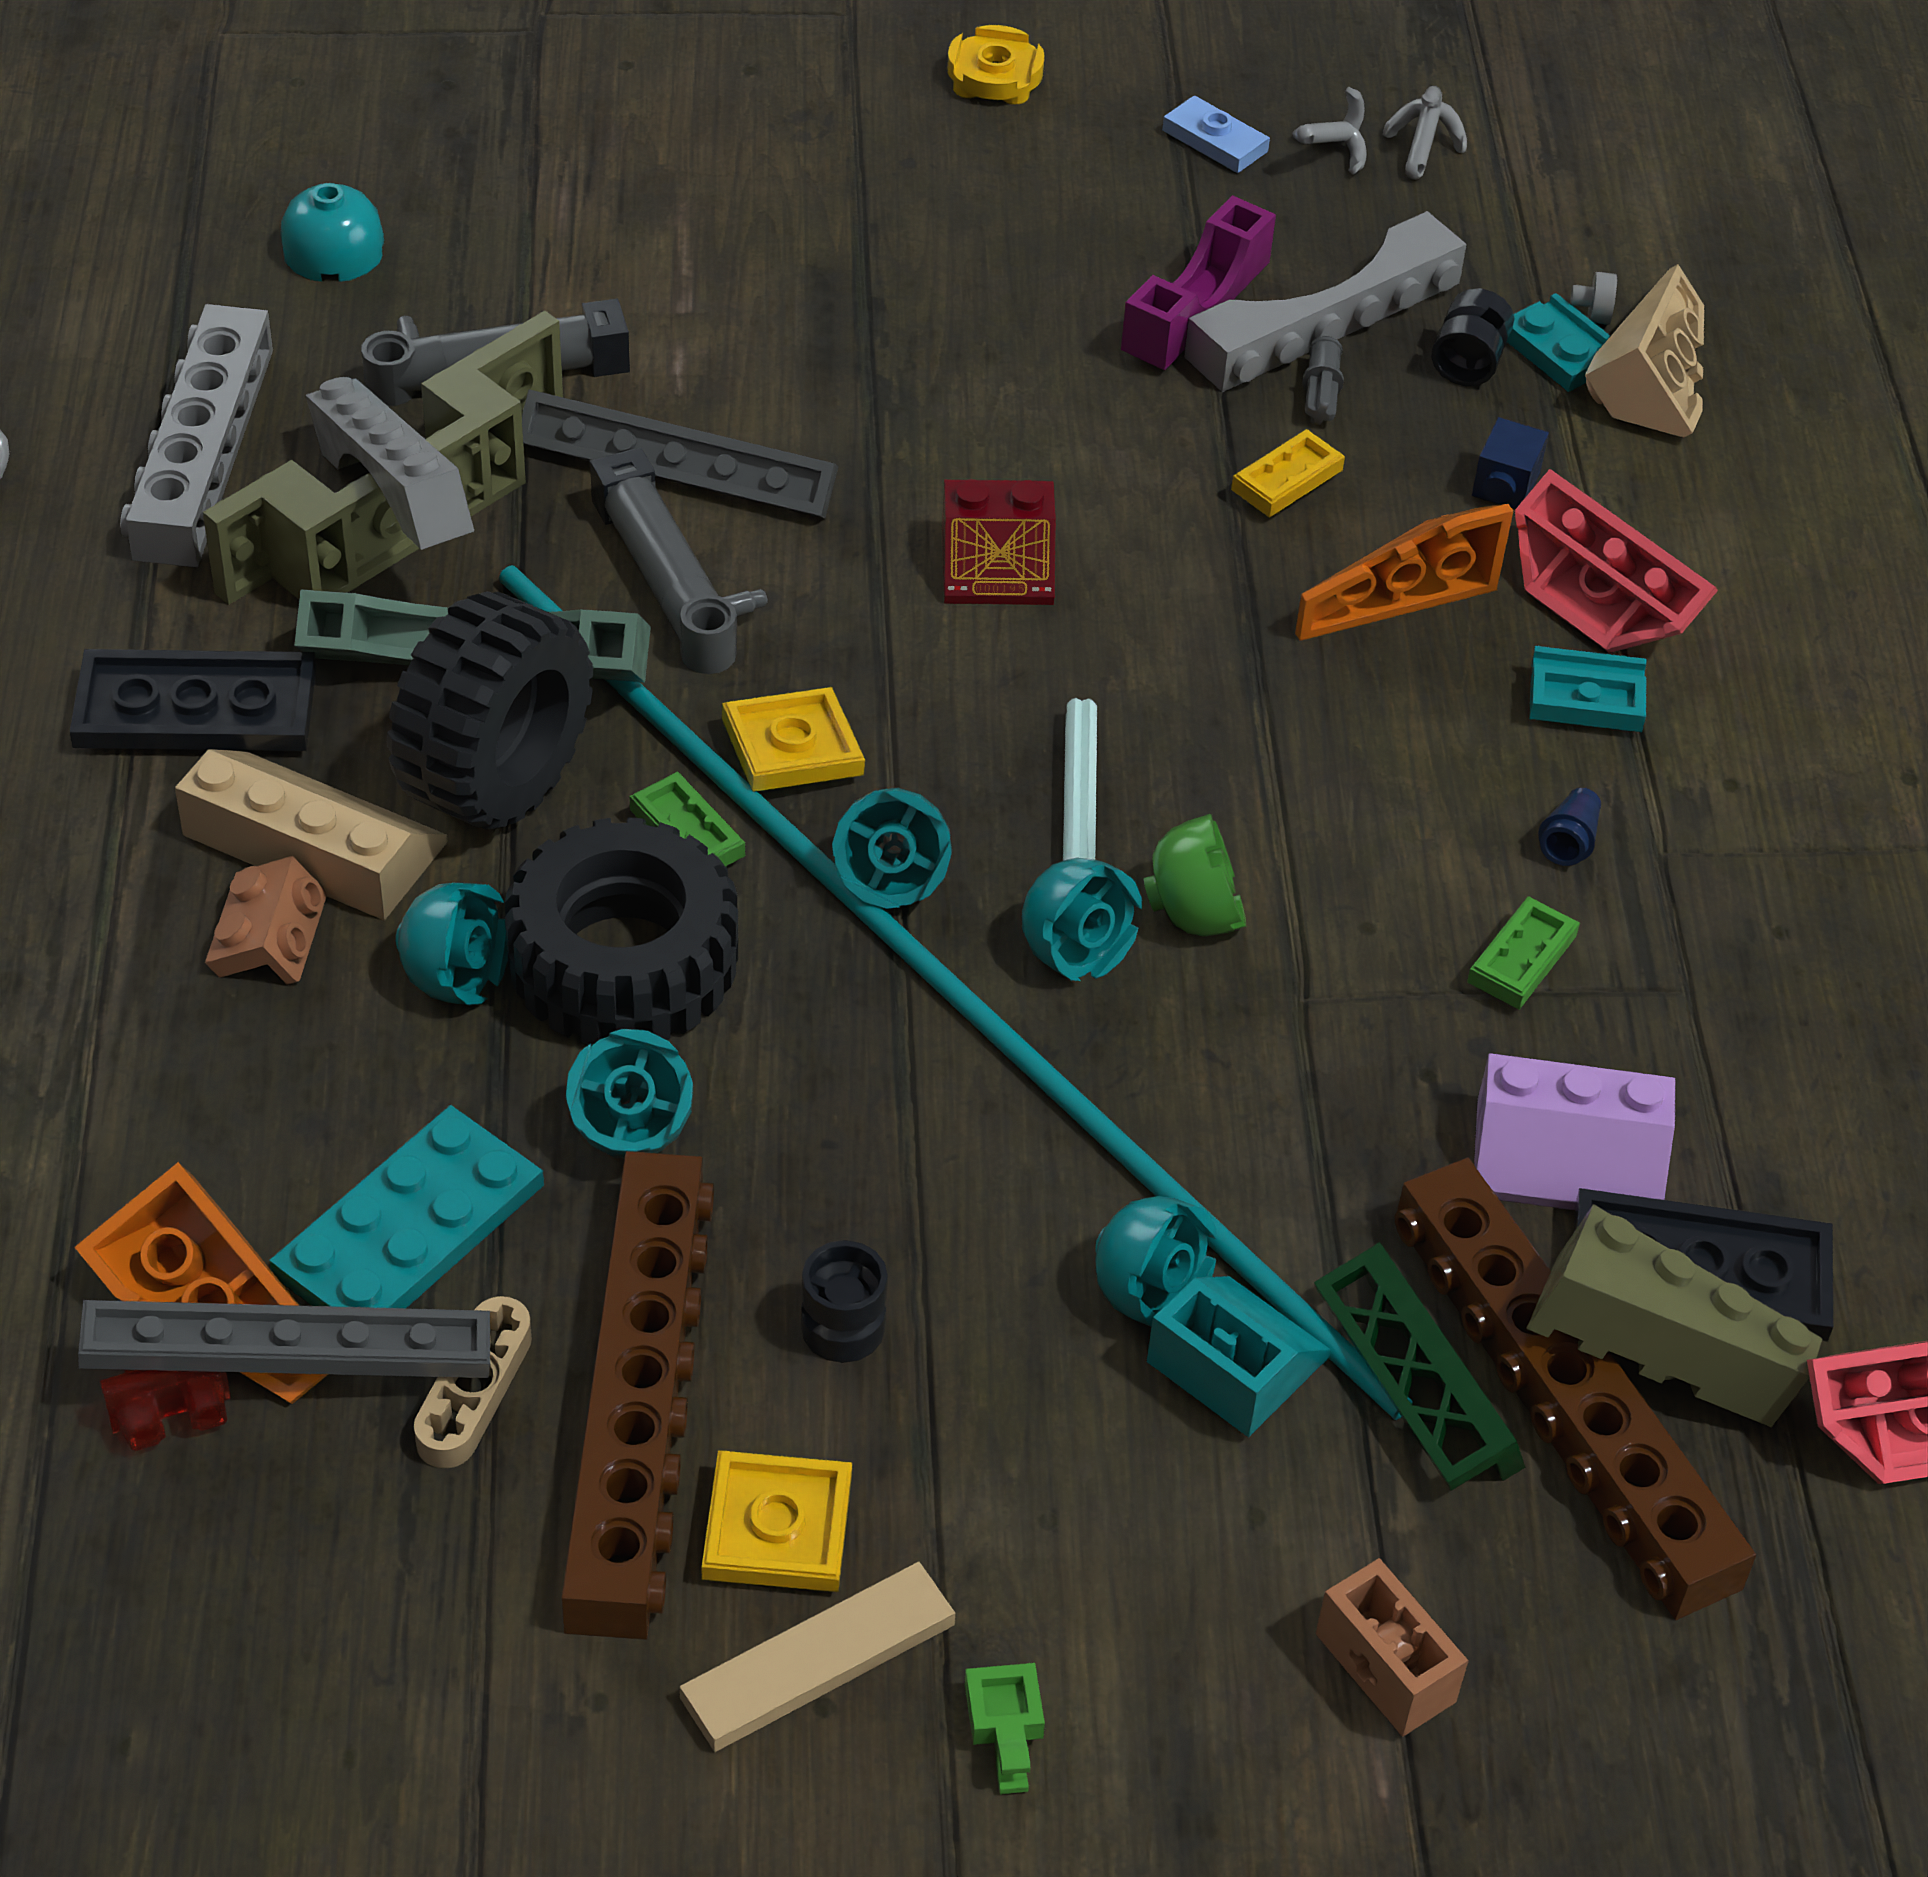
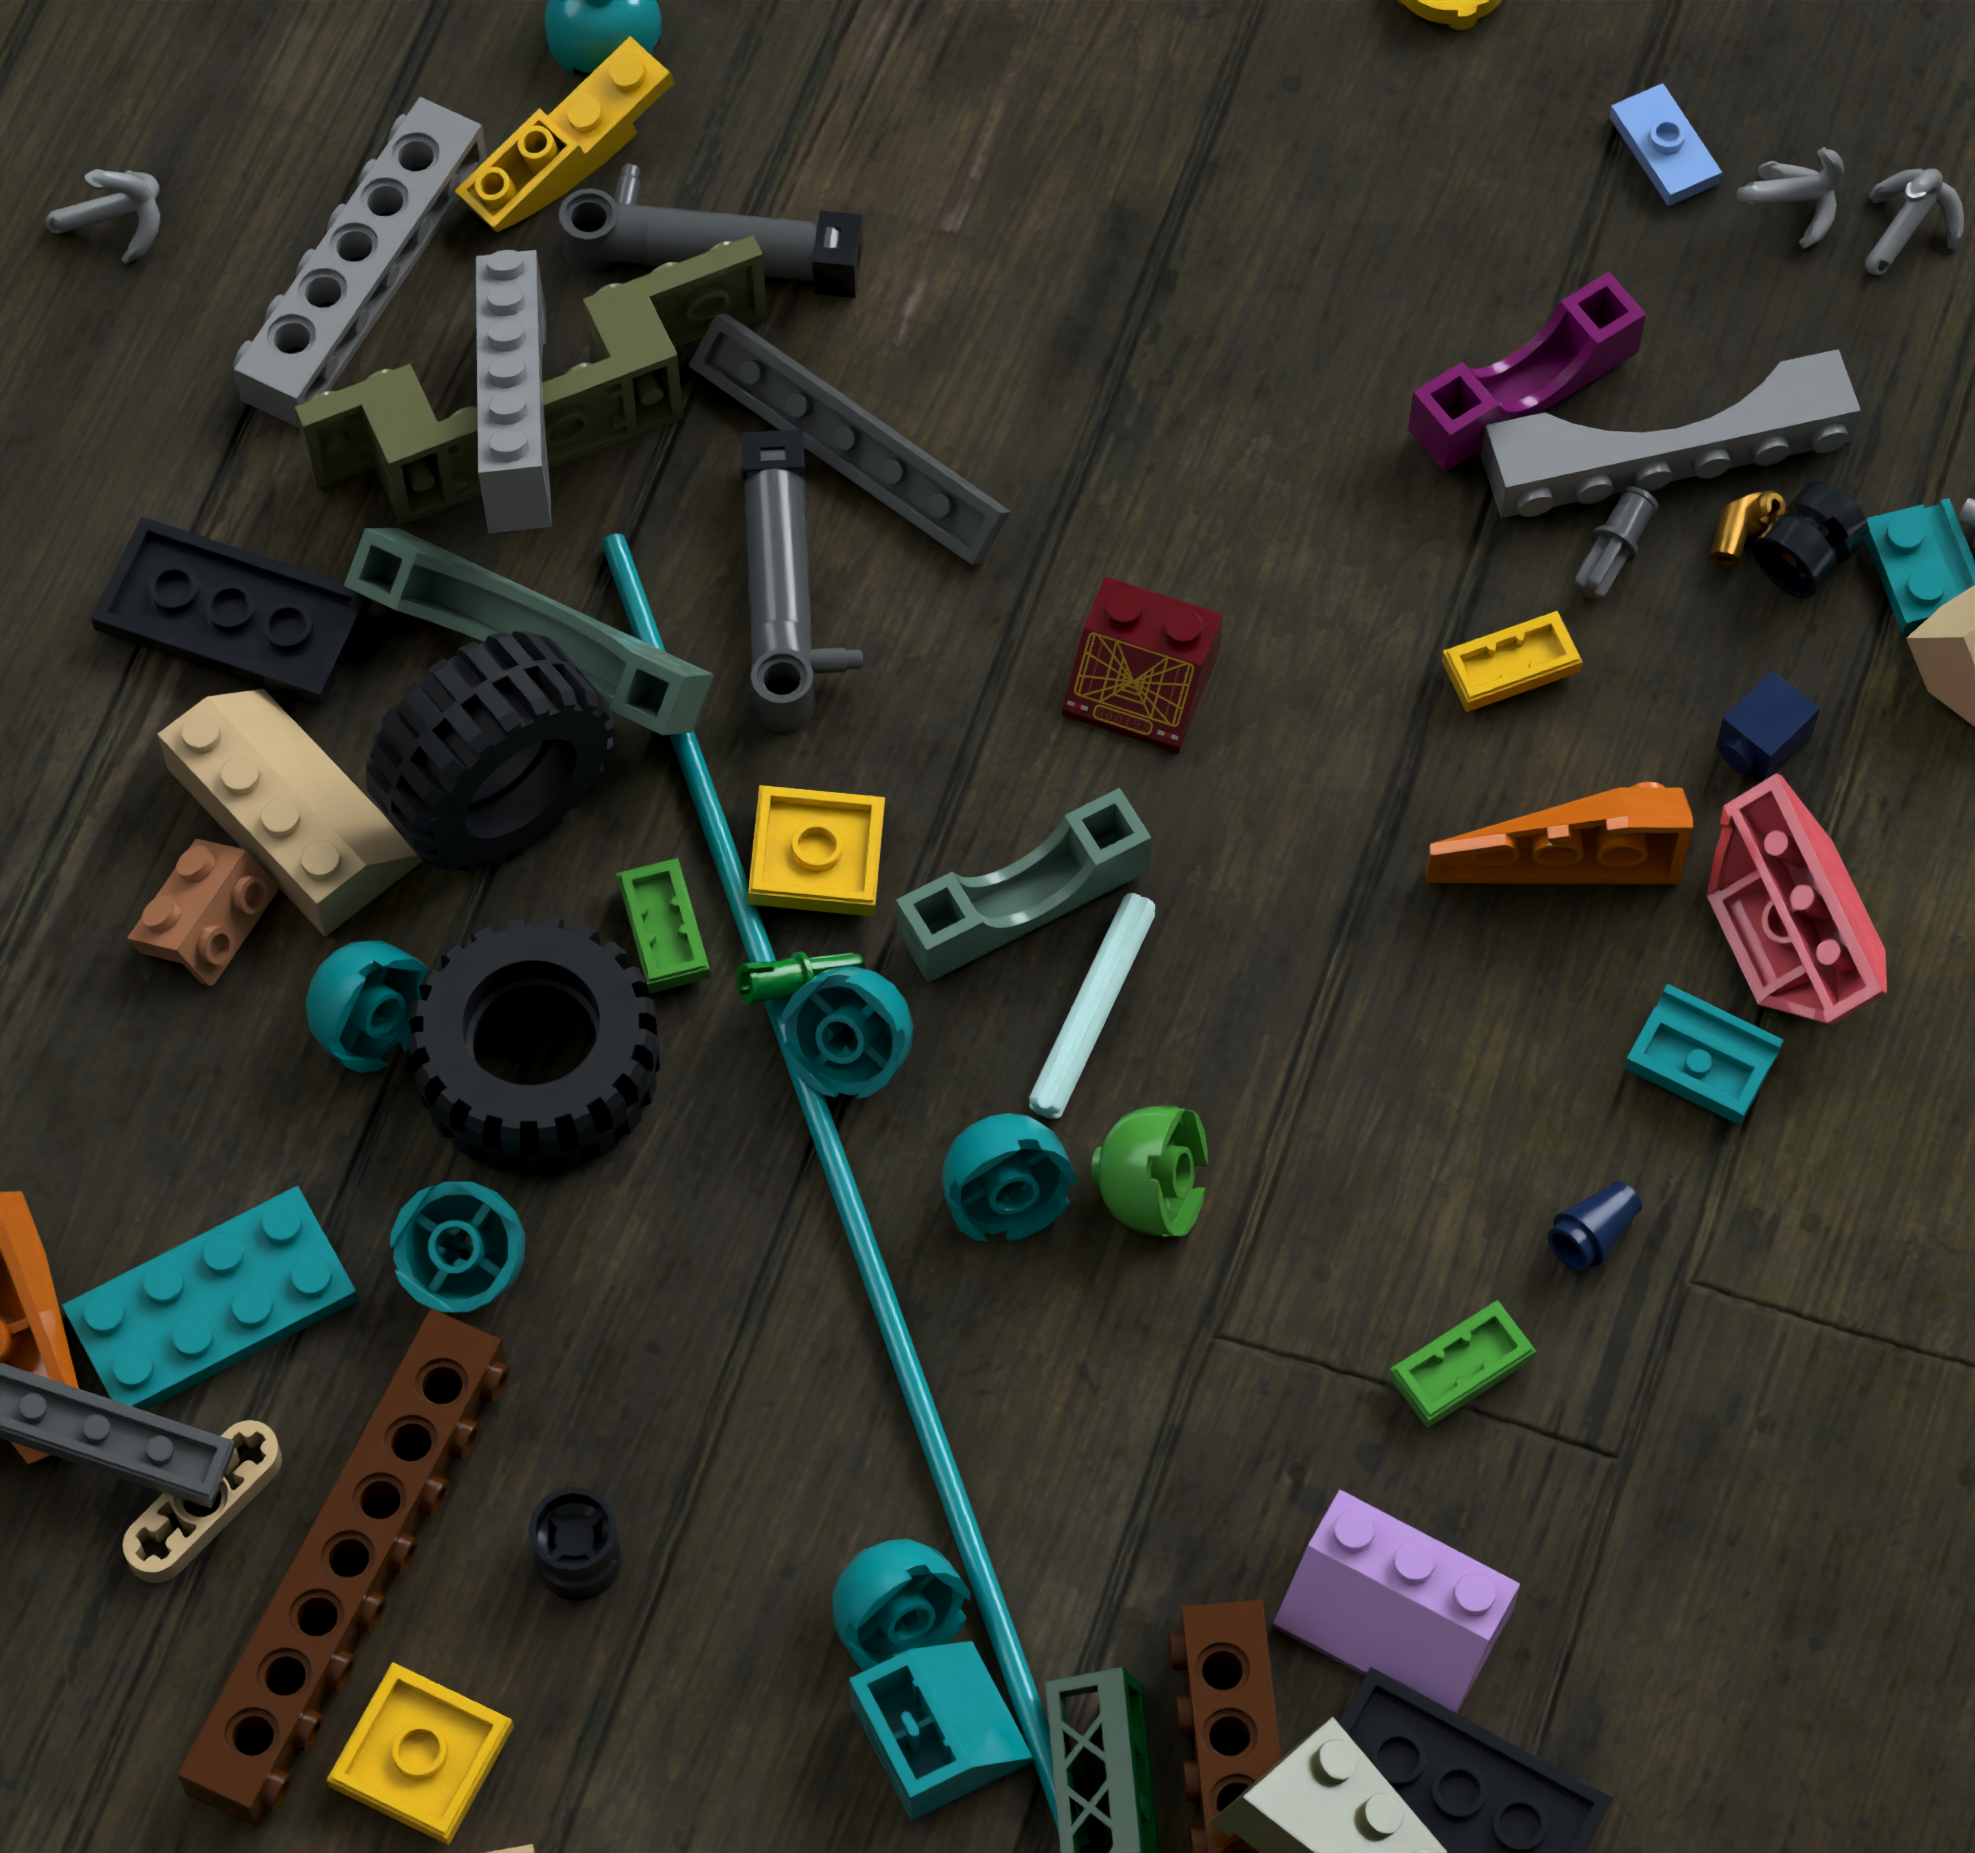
camera: 25 degrees right, 15 degrees up
none -> yellow slope [454,36,675,233]
none -> green axle [737,951,865,1005]
none -> sand green arch [896,788,1152,983]
none -> pearl gold arm [1710,490,1786,568]

